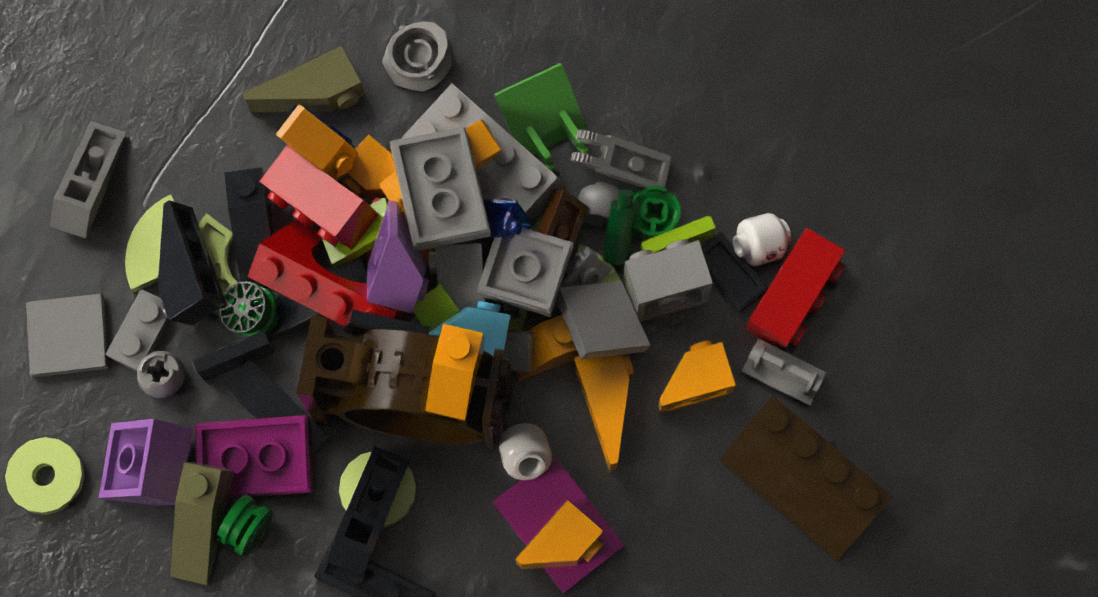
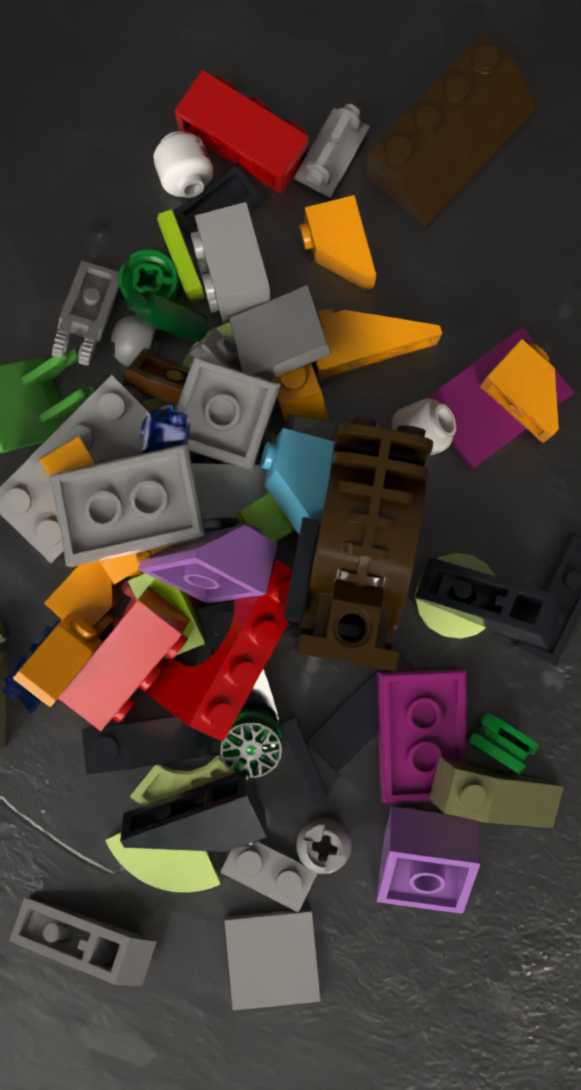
camera: 90 degrees left, 10 degrees up
yellowish green tile [5,437,85,515] -> none
light orange slope [425,324,485,421] -> none

